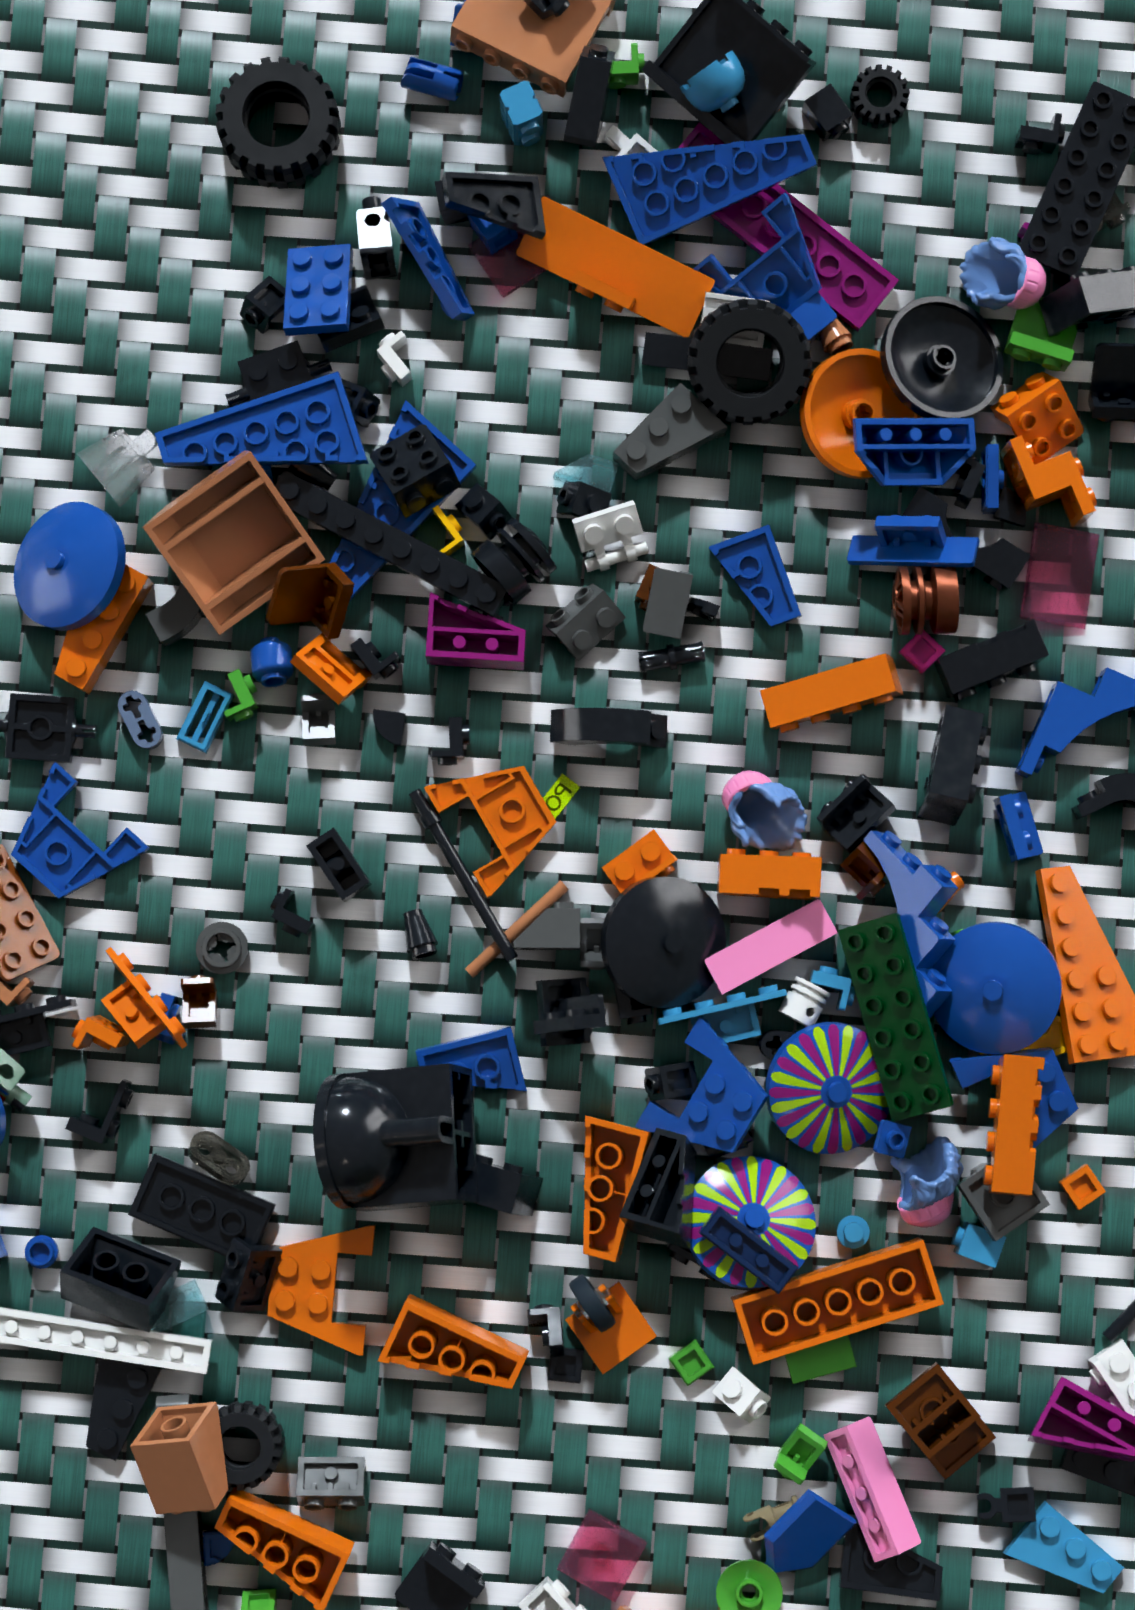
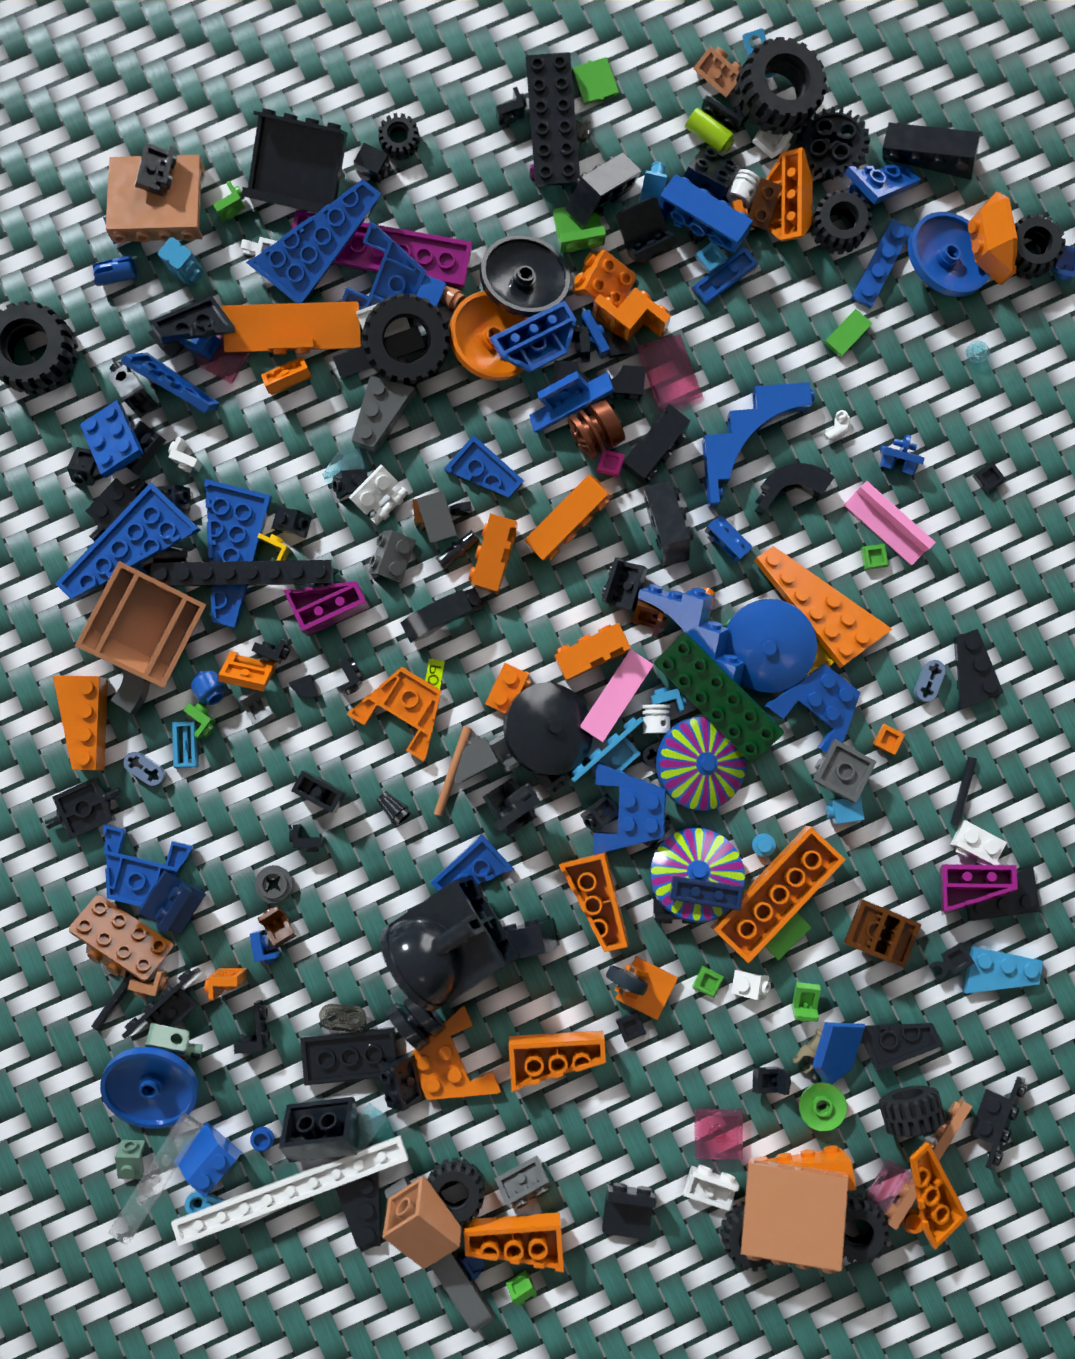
camera: 30 degrees left, 0 degrees up
blue dish [14,502,126,631] -> none
clear torso [77,429,158,507] -> none
orange bracket [101,947,187,1049] -> none
reddish brown bracket [266,562,354,639] -> none
black bracket [370,424,461,518] -> none
black bar [409,789,518,962] -> none
black wheel [471,517,557,605] -> none
bracket [527,1304,564,1357] -> none
black slope [563,44,616,148] -> none
black wedge [619,1128,697,1249] -> none
dark azure cylinder [680,50,745,113] -> none
medium blue hair [722,770,807,851] -> none
bright pink panel [823,1416,921,1562] -> none
blue bracket [873,1119,912,1159] -> none
medium blue hair [890,1136,964,1228] -> none
medium blue hair [959,237,1046,310] -> none
orange wedge [983,1054,1045,1197] -> none
none -> dark blue bracket [138,870,206,934]
none -> orange bracket [261,356,312,395]
none -> black wheel [386,995,446,1051]
none -> orange wedge [468,513,518,595]
none -> black bracket [752,1067,791,1095]

